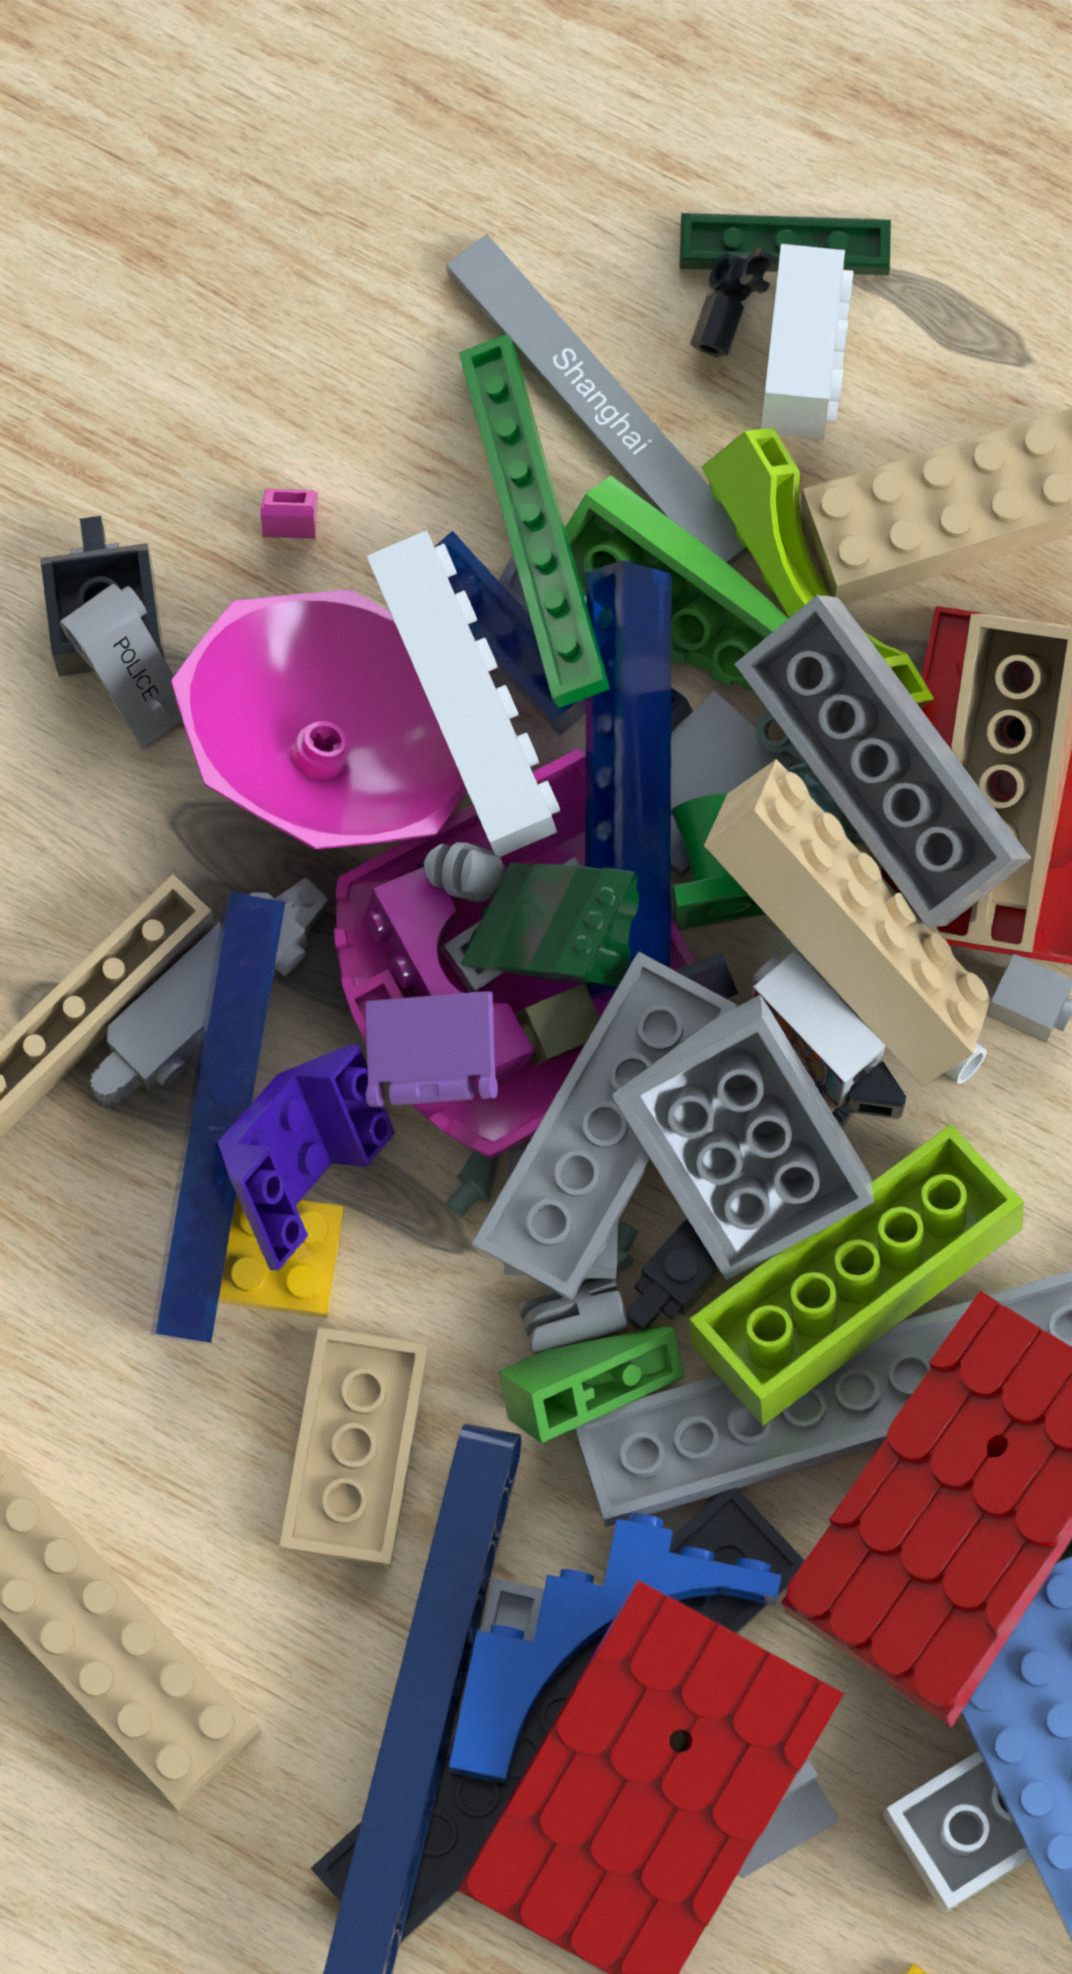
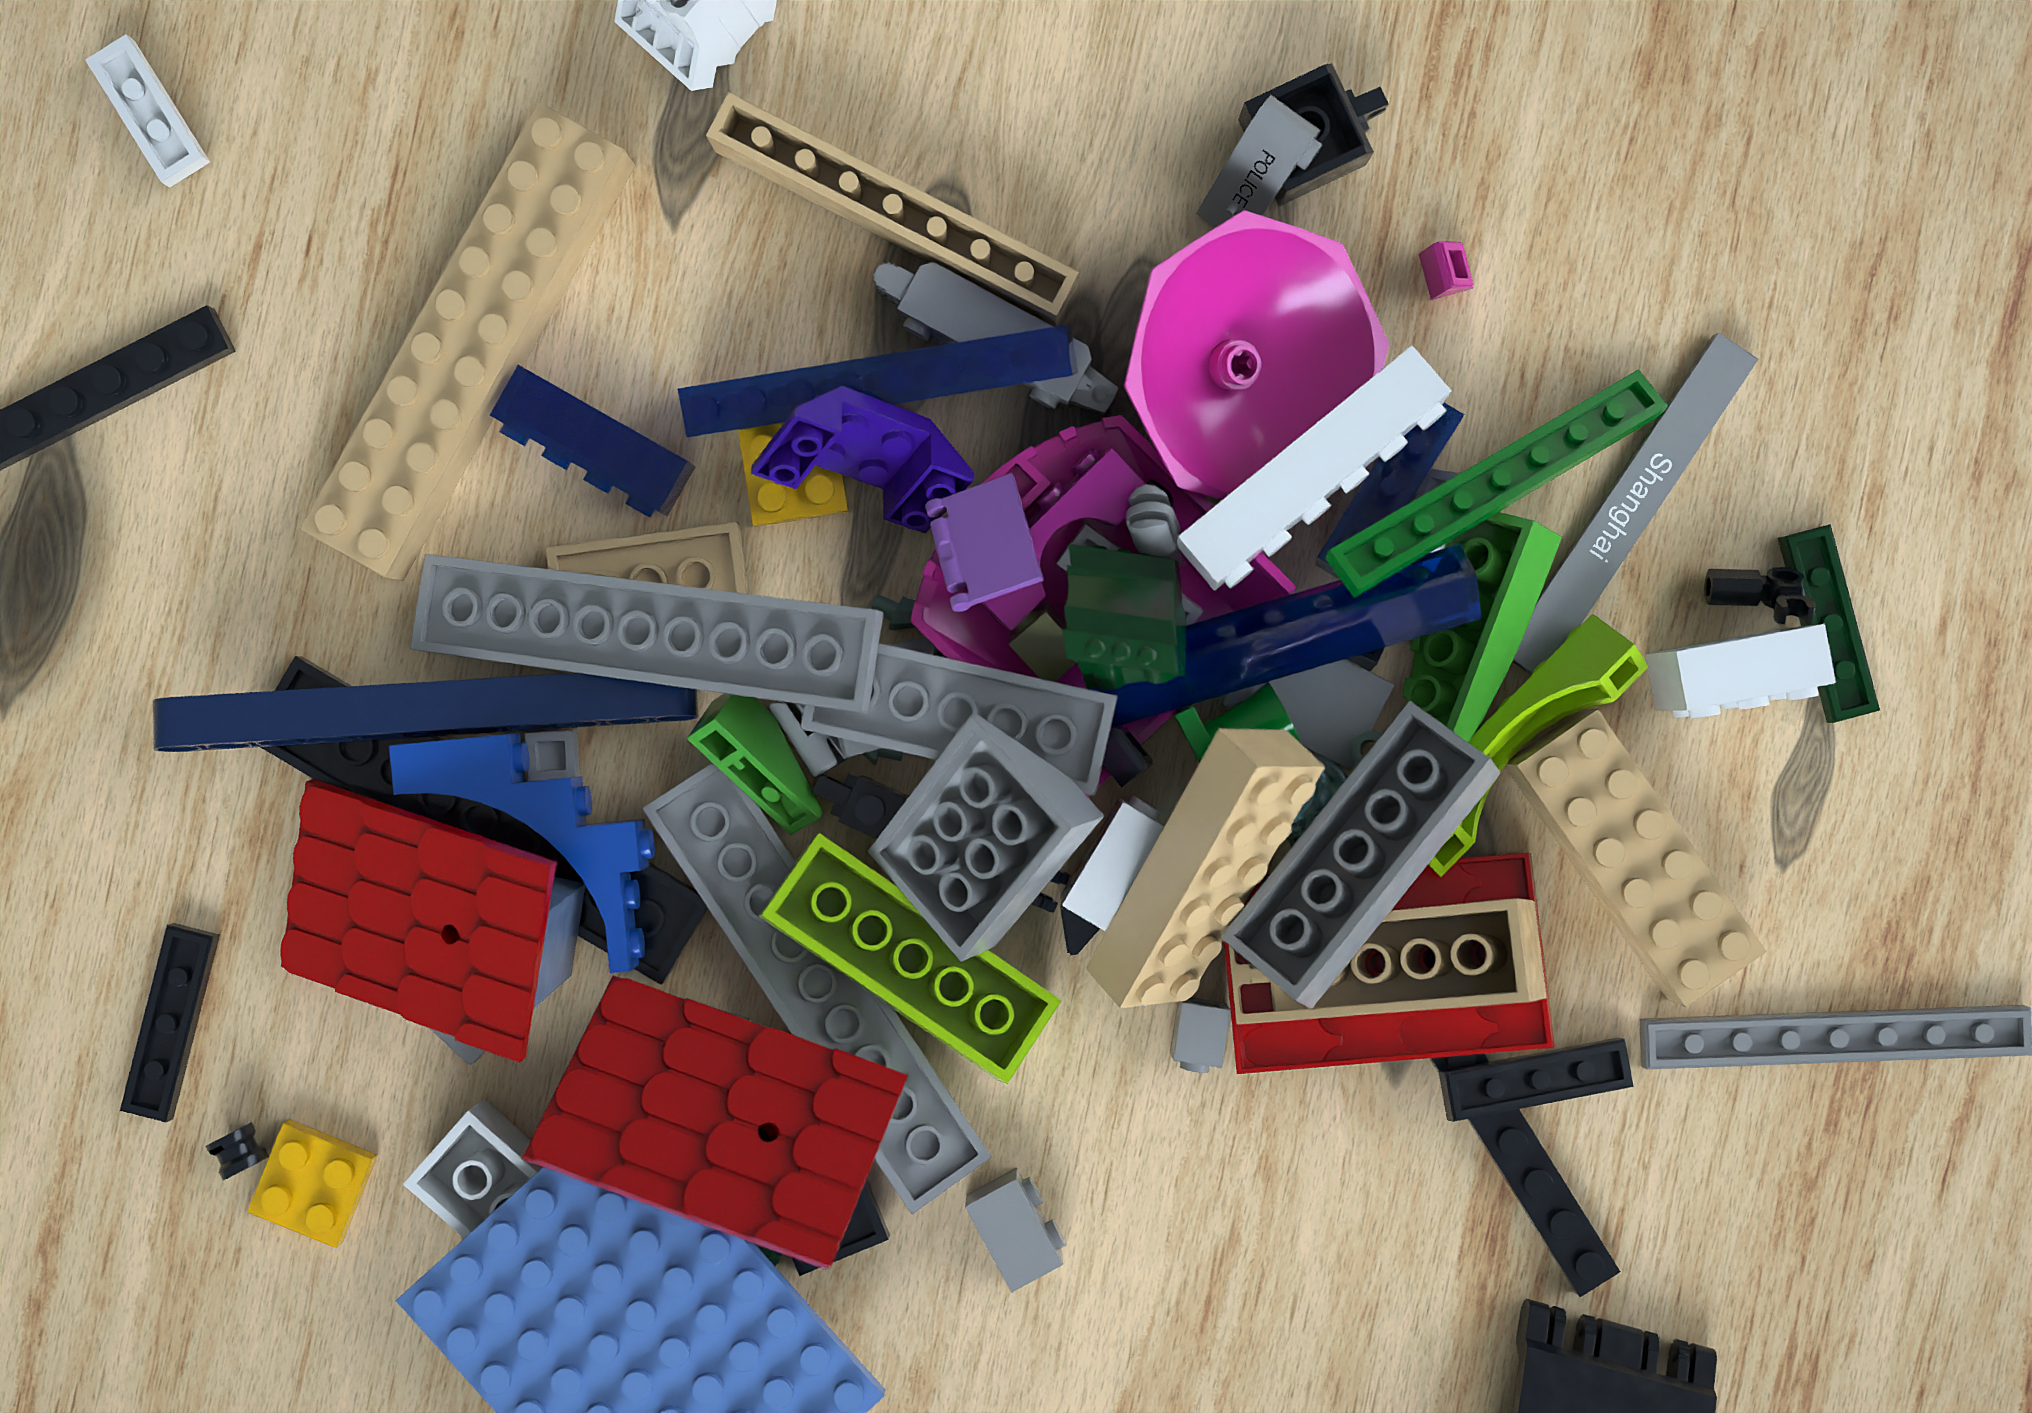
camera: 70 degrees right, 15 degrees up
none -> light grey plate [410,554,883,713]
none -> clear blue brick [489,365,696,518]

